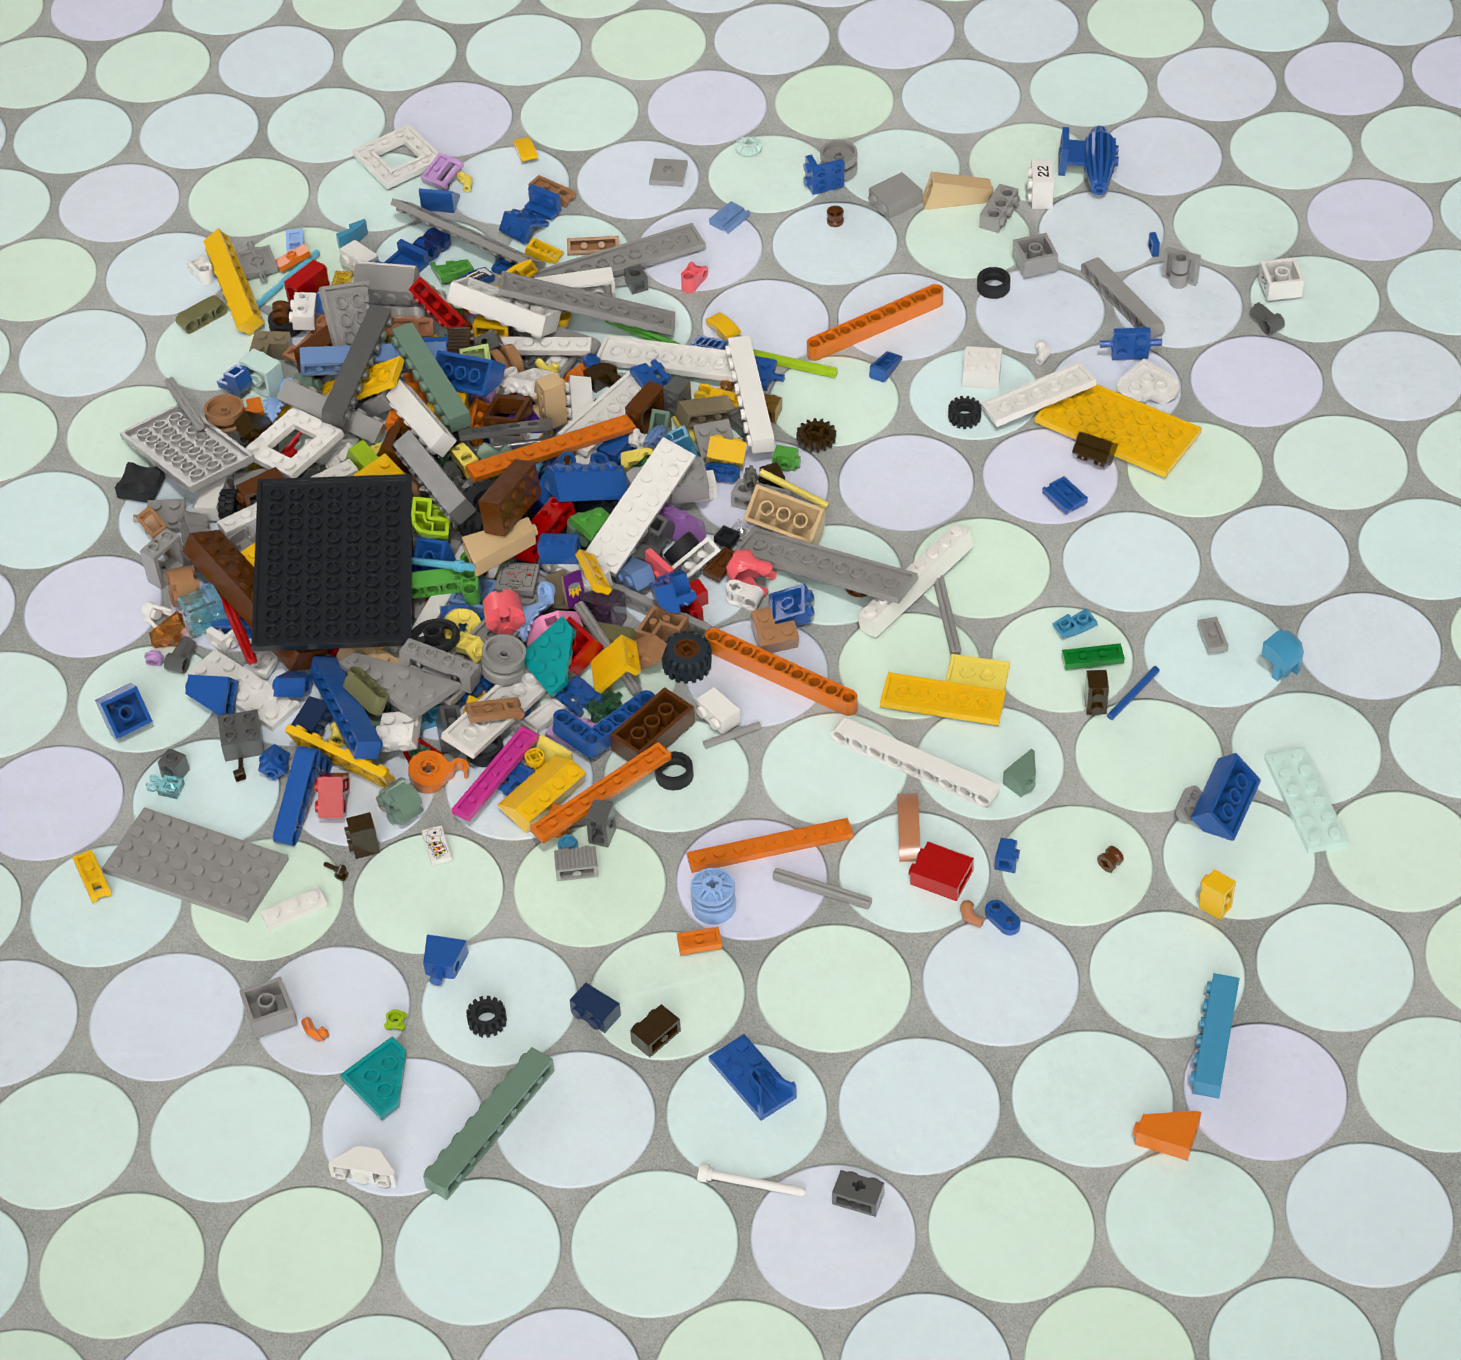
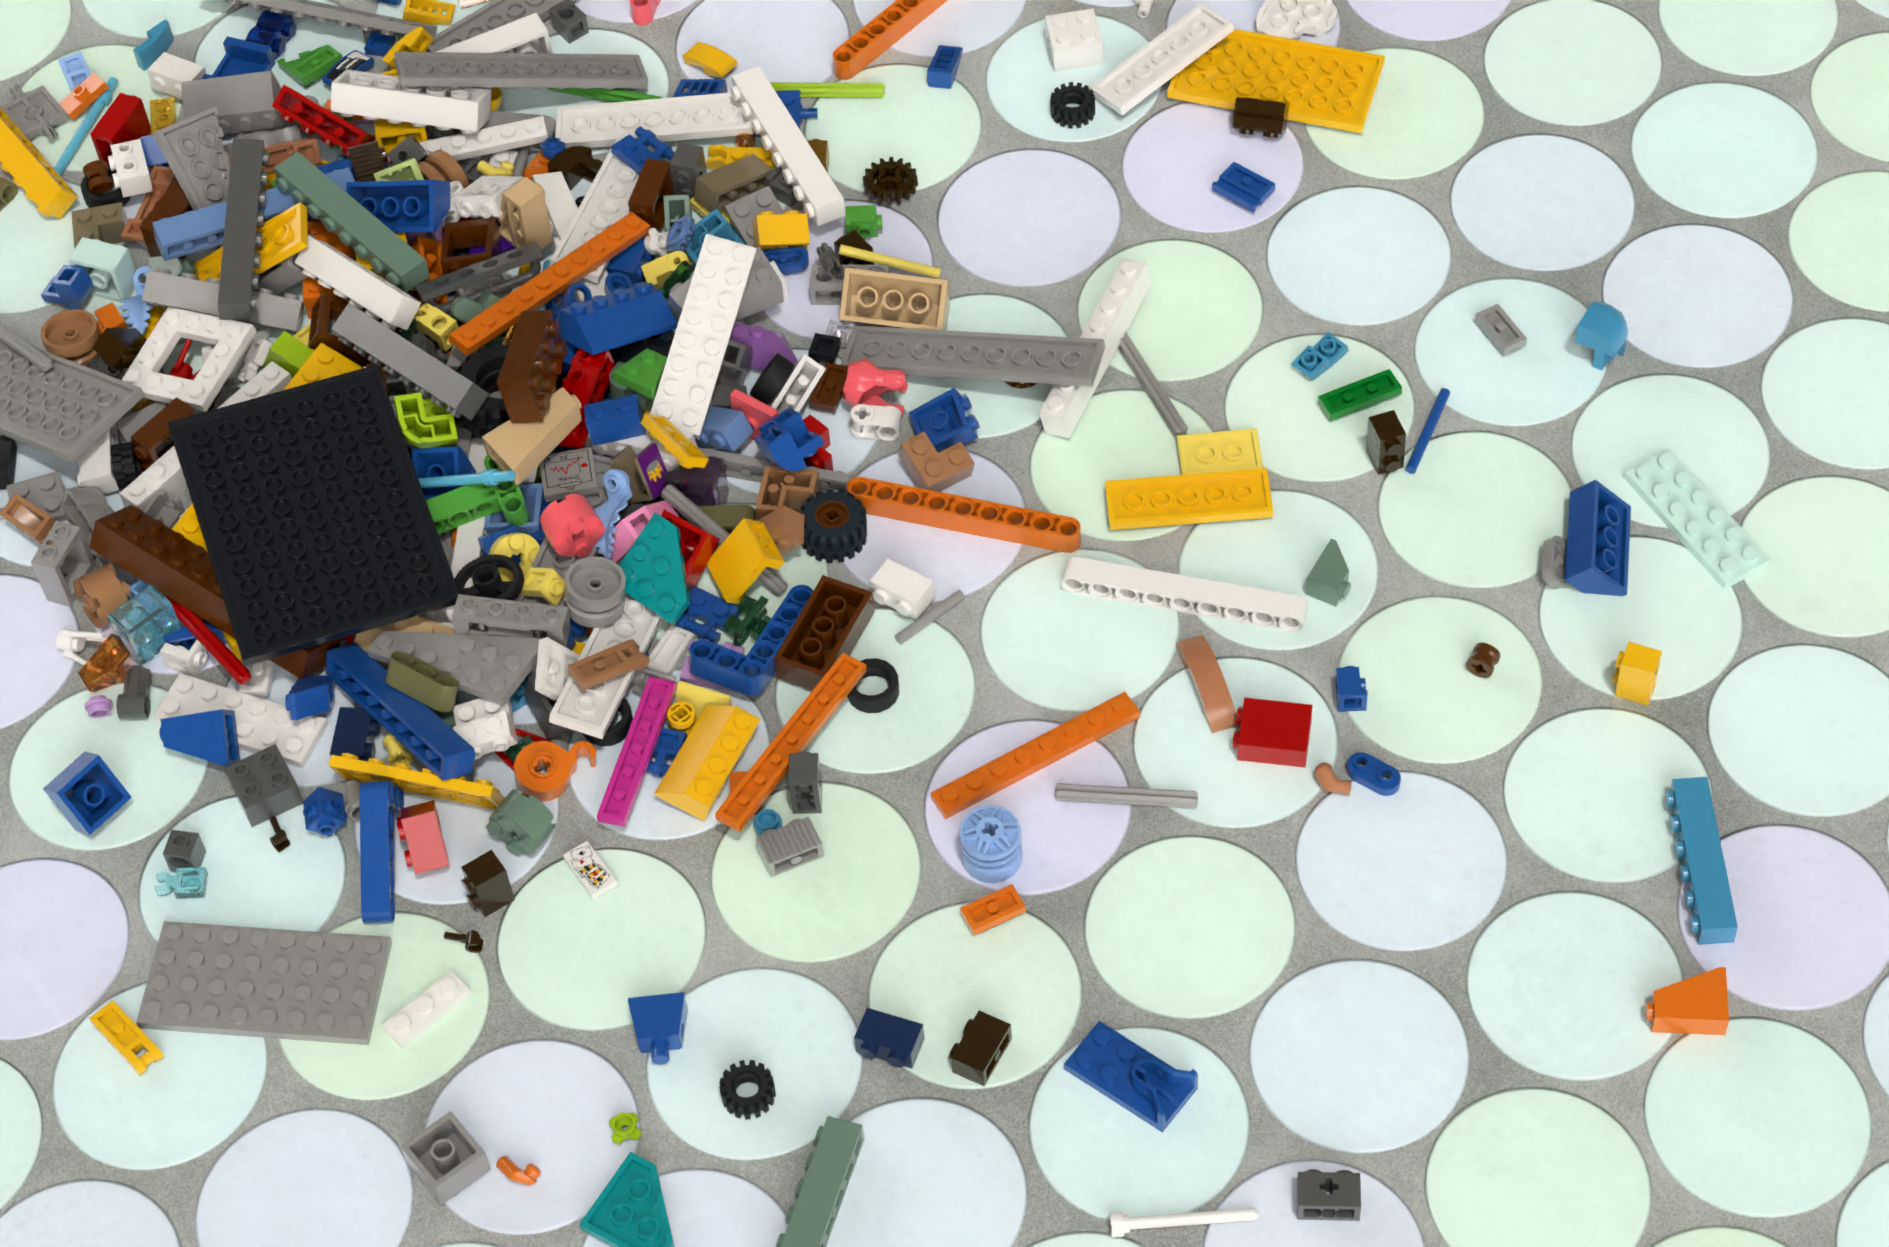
camera: 15 degrees left, 5 degrees up
none -> white wing [535,637,580,701]

